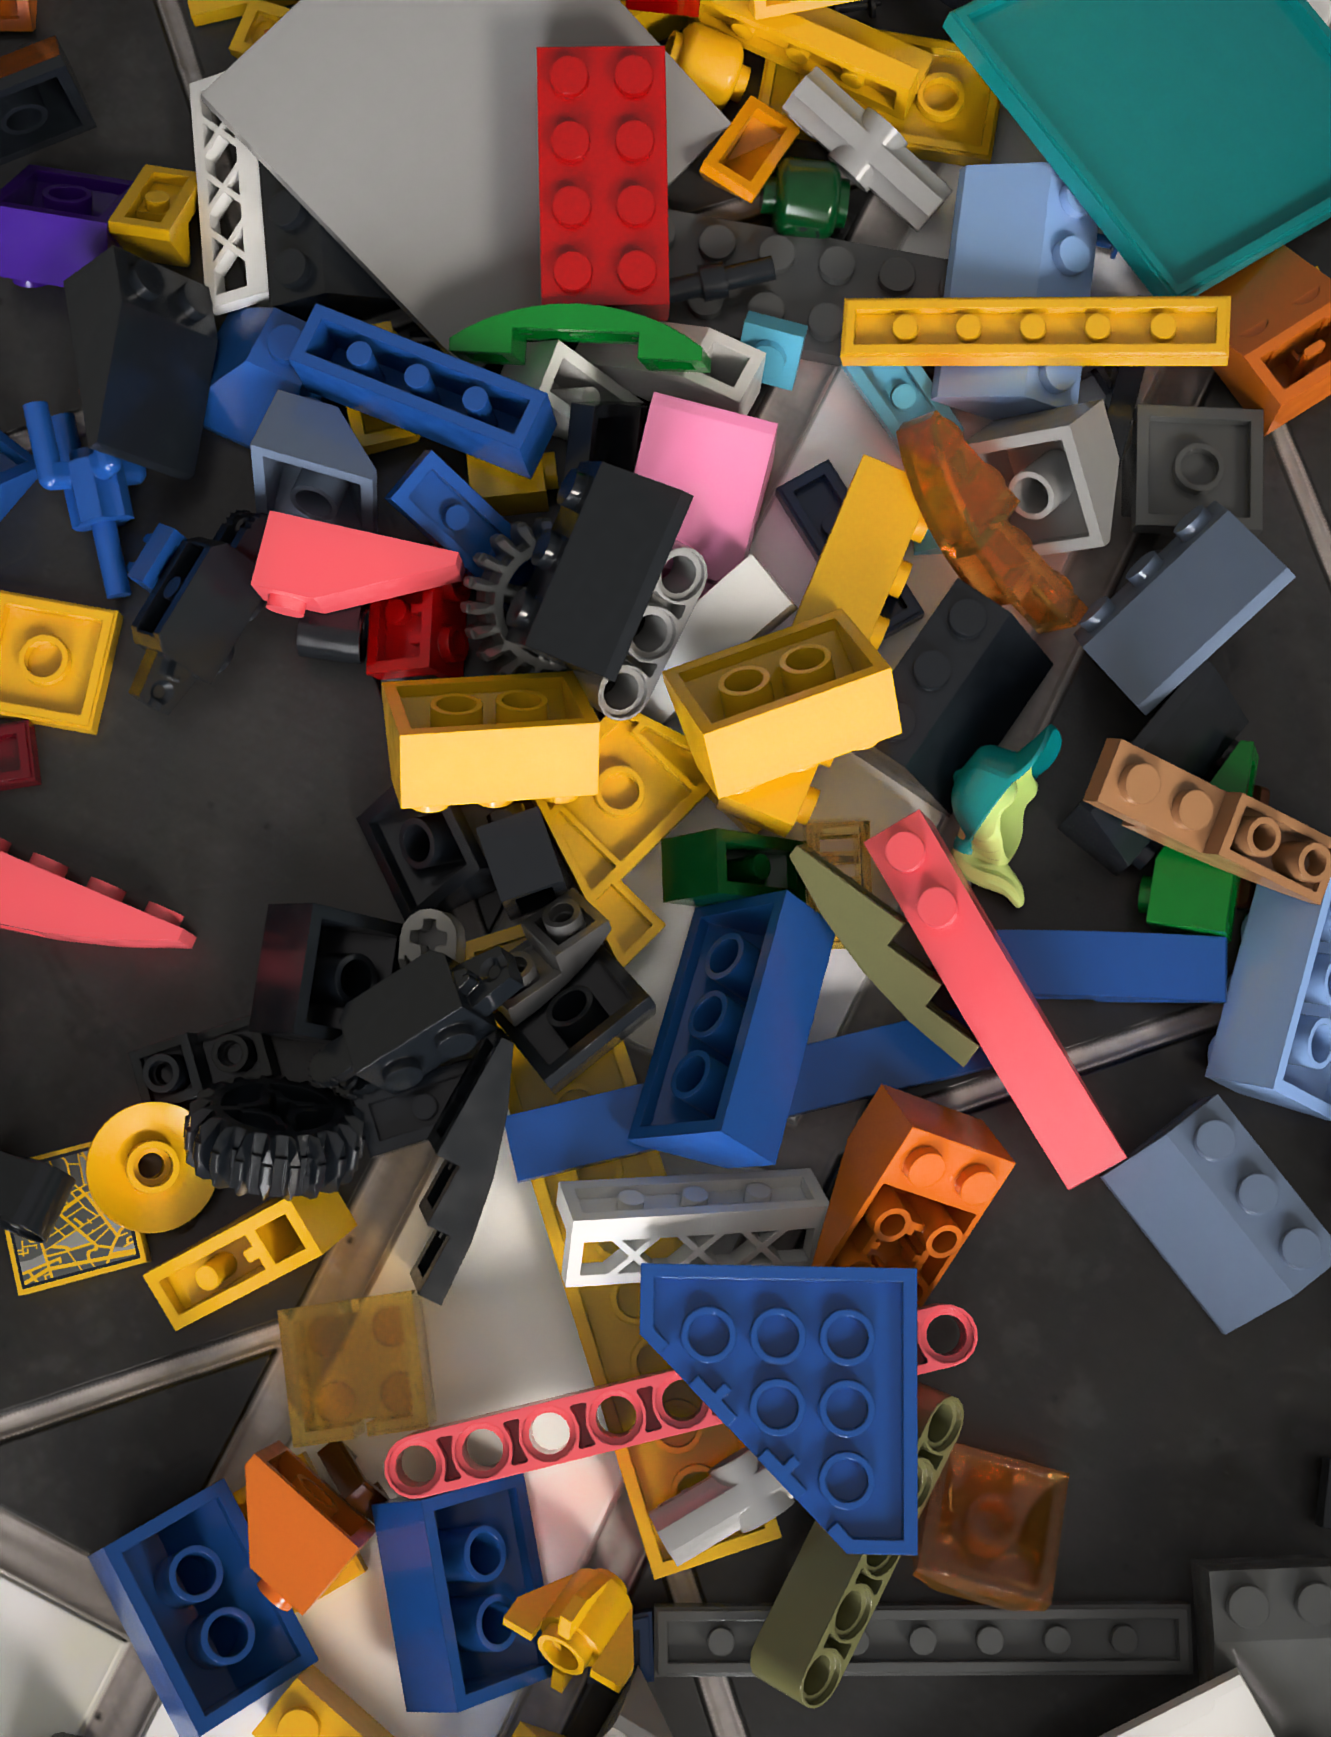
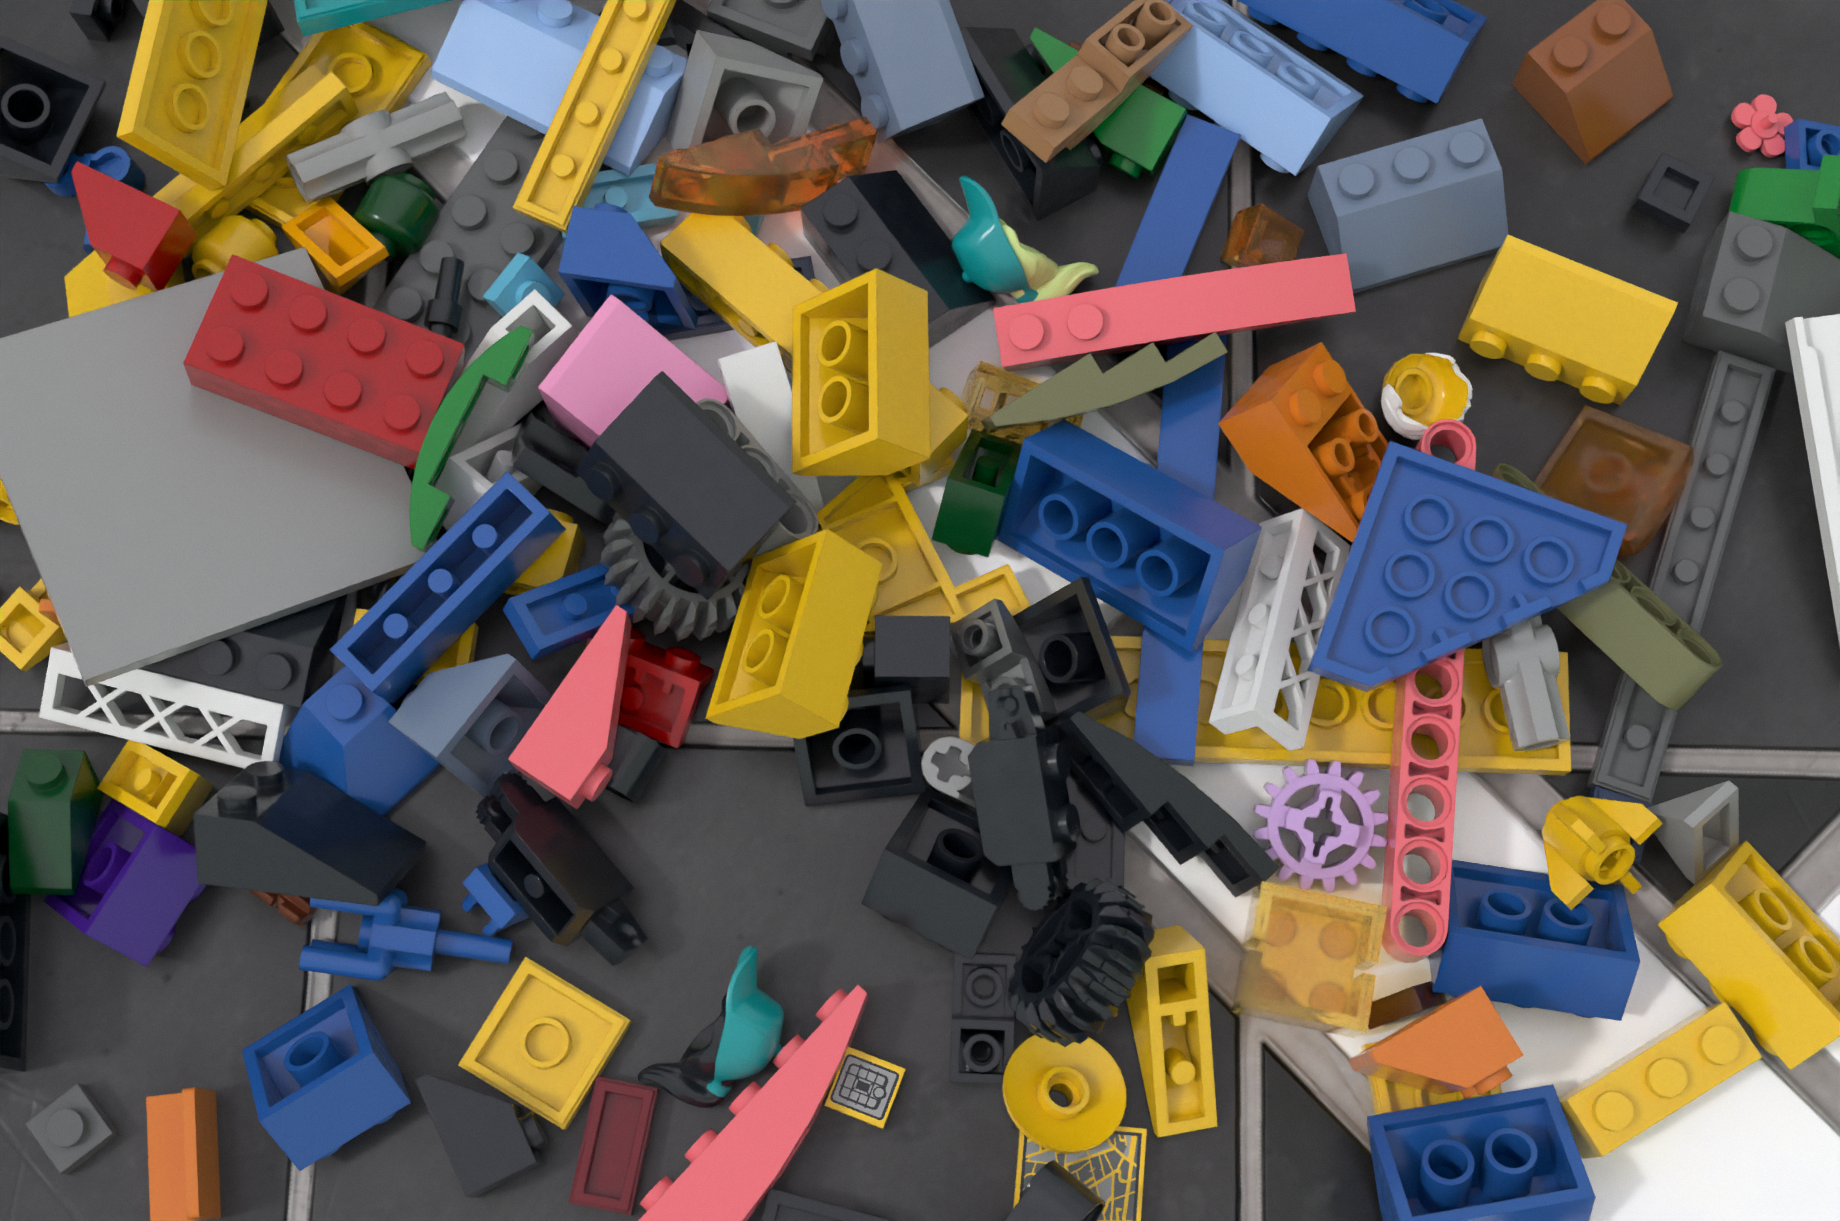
camera: 70 degrees left, 5 degrees down
none -> dark green slope [8,749,104,895]
none -> blue slope [558,203,698,329]
none -> teal hair [638,946,785,1108]
none -> tile [824,1047,906,1130]
none -> clear orange slope [1220,203,1304,268]
none -> lavender gear [1252,758,1388,893]
none -> yellow hair [1381,353,1473,440]
none -> yellow slope [1457,235,1678,405]

